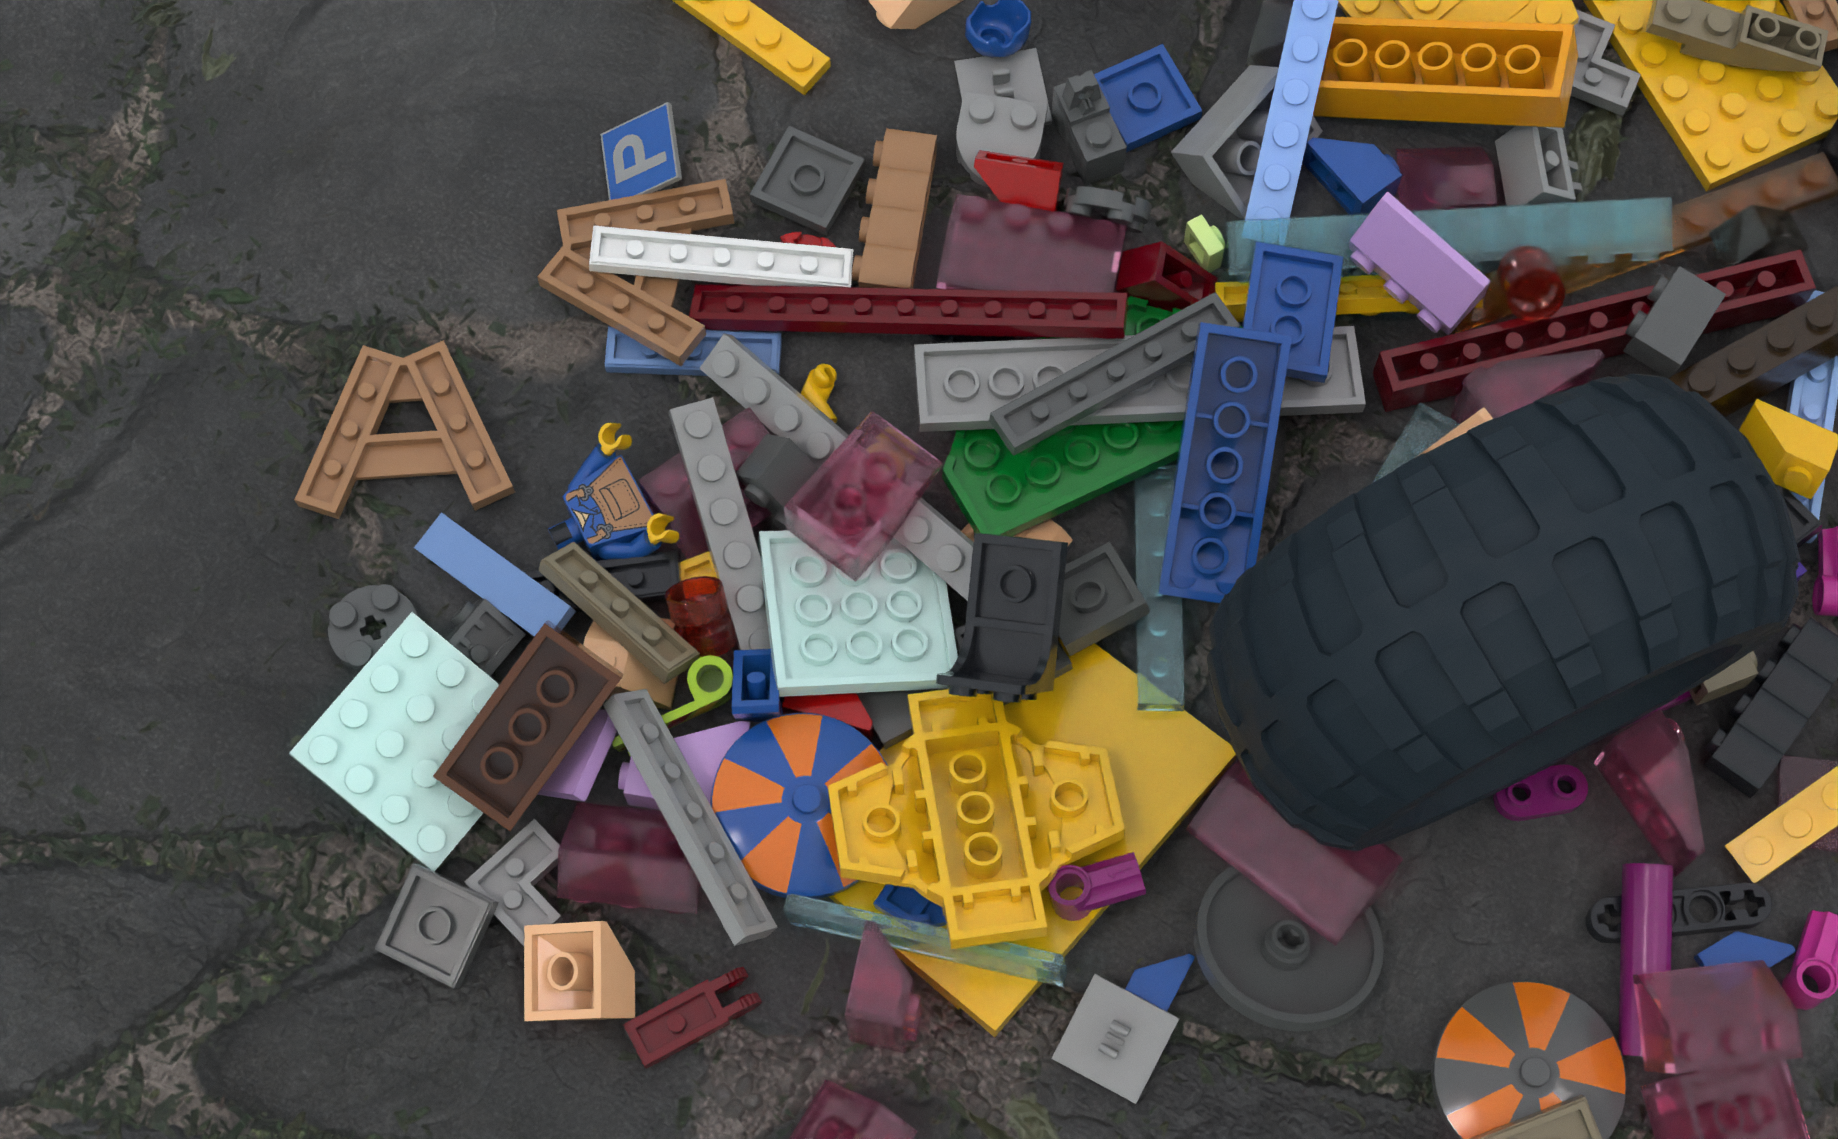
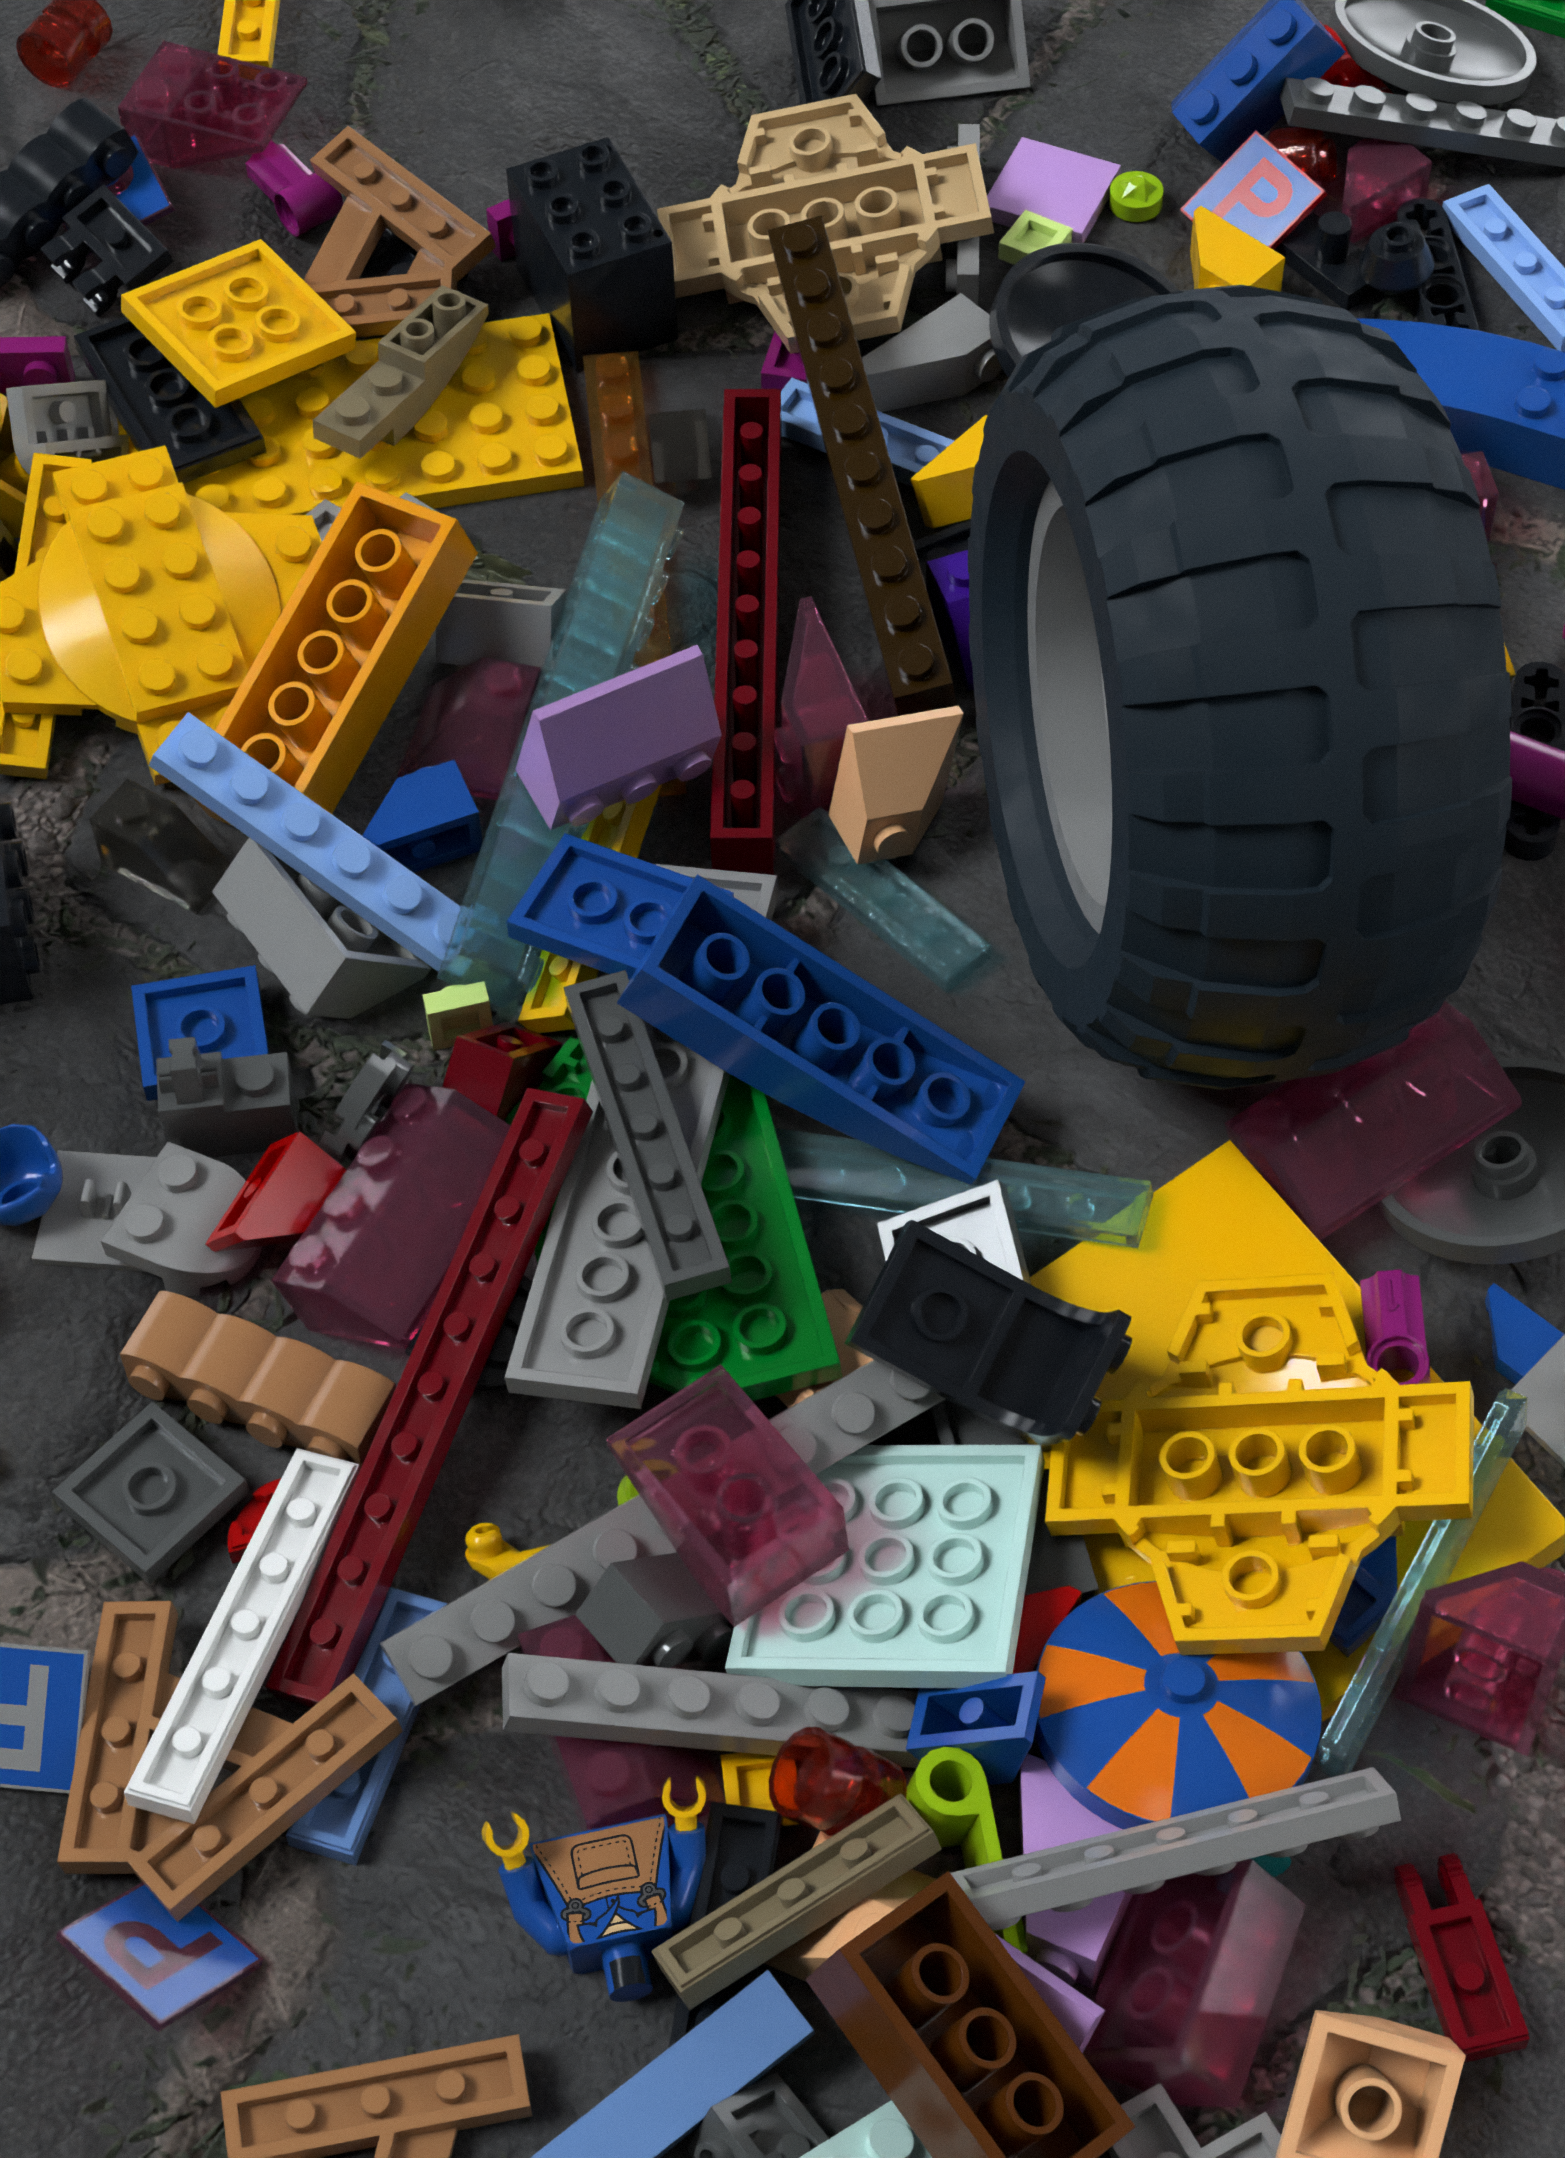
camera: 75 degrees left, 15 degrees down
clear red wheel [1497,245,1565,322] -> none
dark grey brick [1623,266,1726,378] -> none
none -> piece [56,1882,264,2032]

